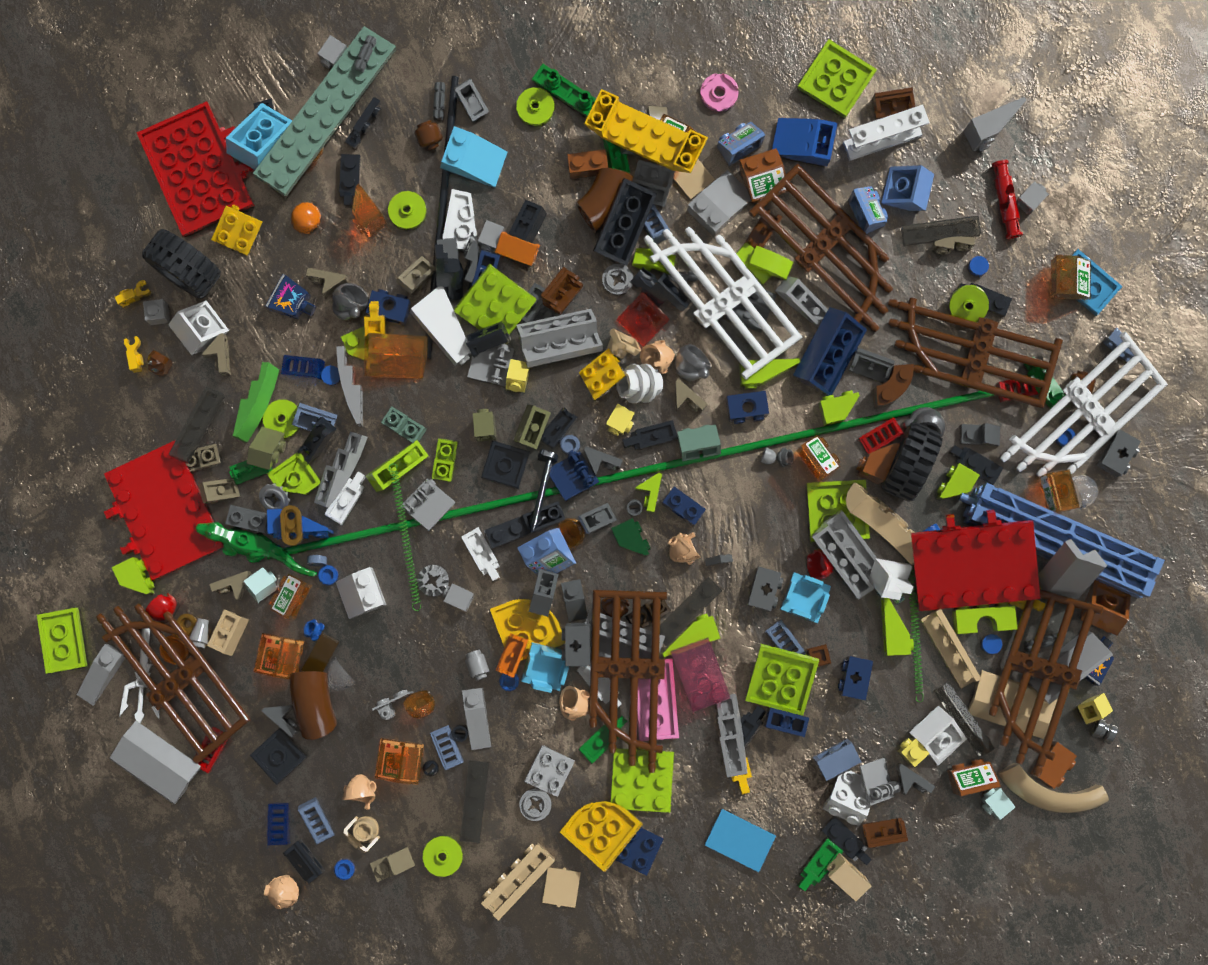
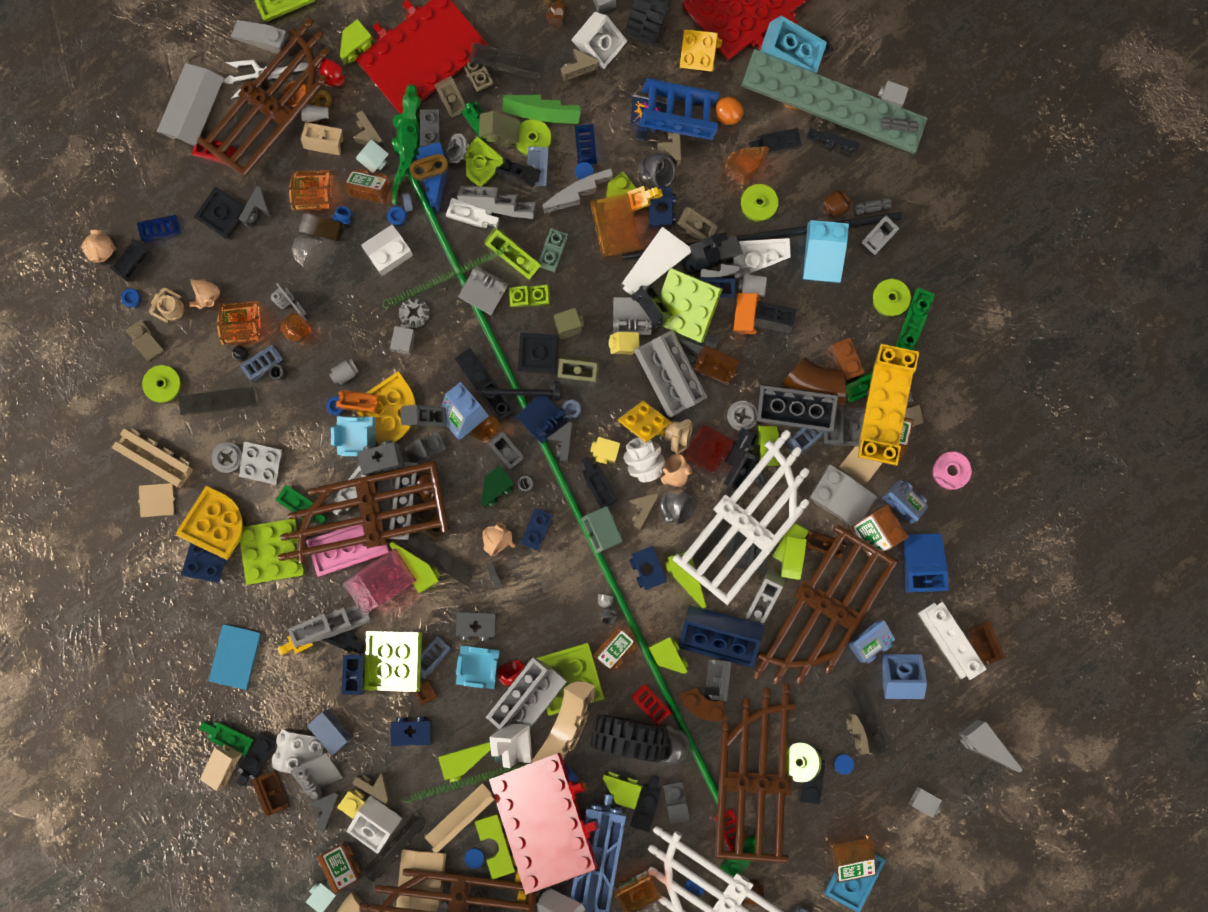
camera: 80 degrees right, 0 degrees up
reddish brown brick [289,671,337,740] -> none
sand blue slope [298,797,334,845] -> none
white hinge [462,527,500,582] -> none
light grey slope [462,688,491,750] -> none
black hinge [541,407,578,450] -> none
light nougat helmet [559,686,590,721] -> none
lime slope [635,473,662,514] -> none
lime plate [797,39,877,119] -> none
dark orange slope [856,443,900,485] -> none
red piece [992,160,1023,239] -> none
none -> dark tan slope [352,772,390,804]
none -> blue fence [639,78,719,140]

